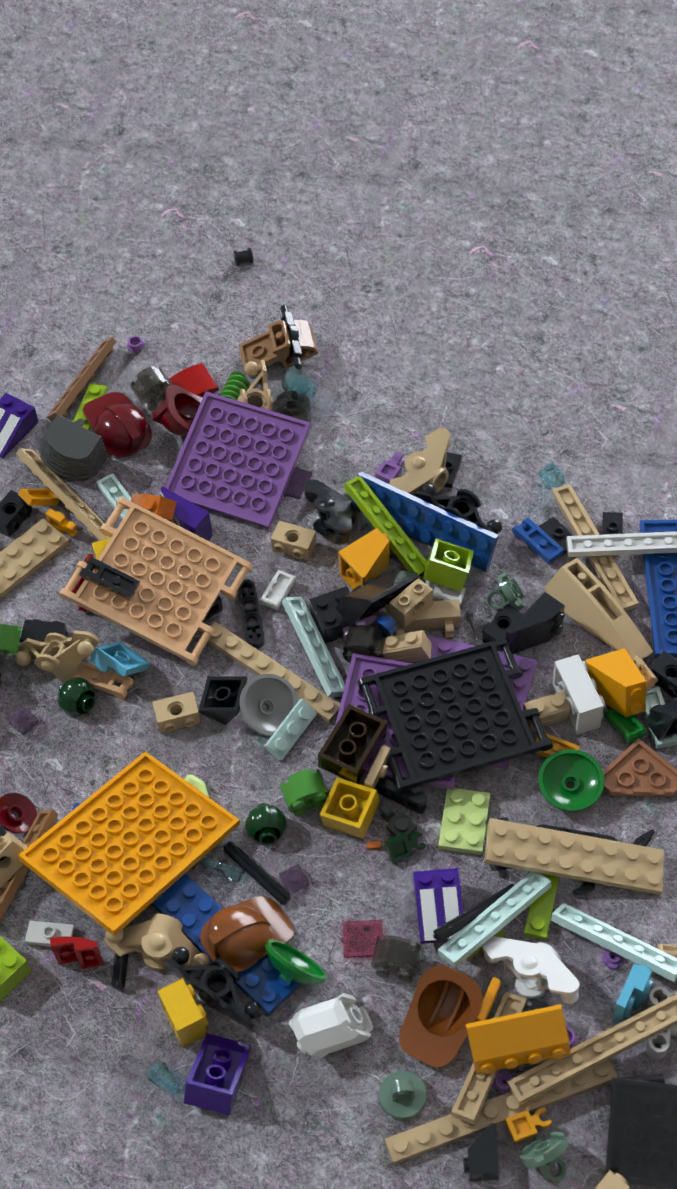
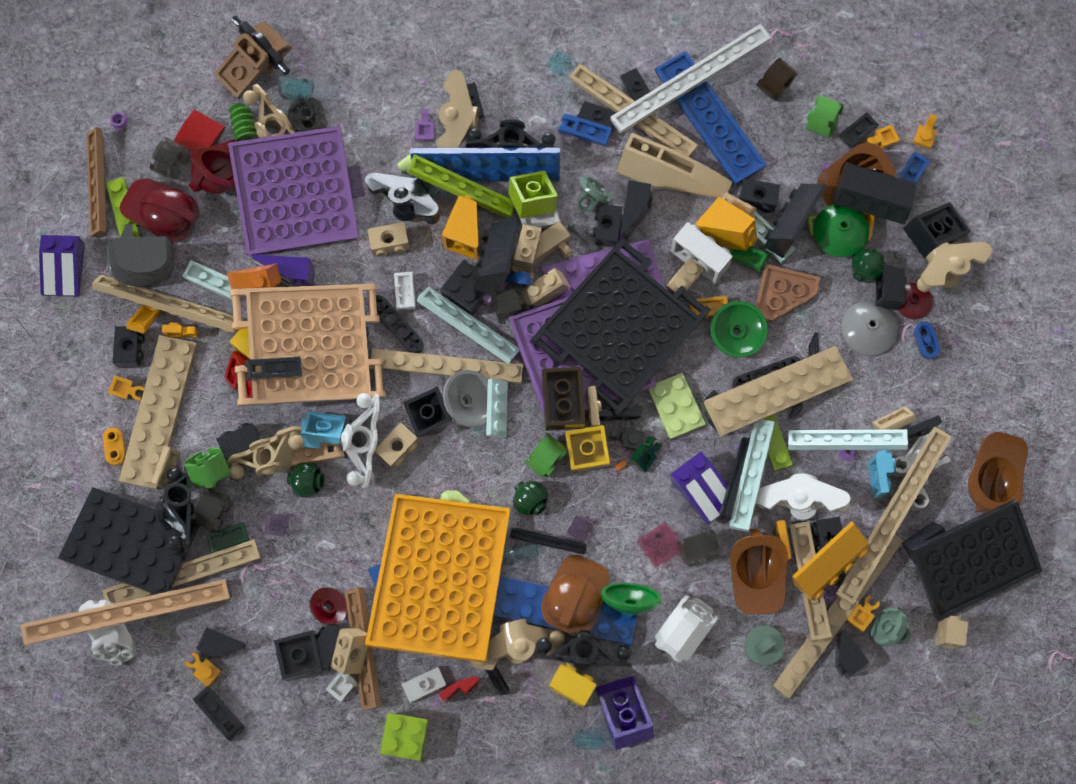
camera: 35 degrees left, 20 degrees up
none -> white piece [340,393,379,489]

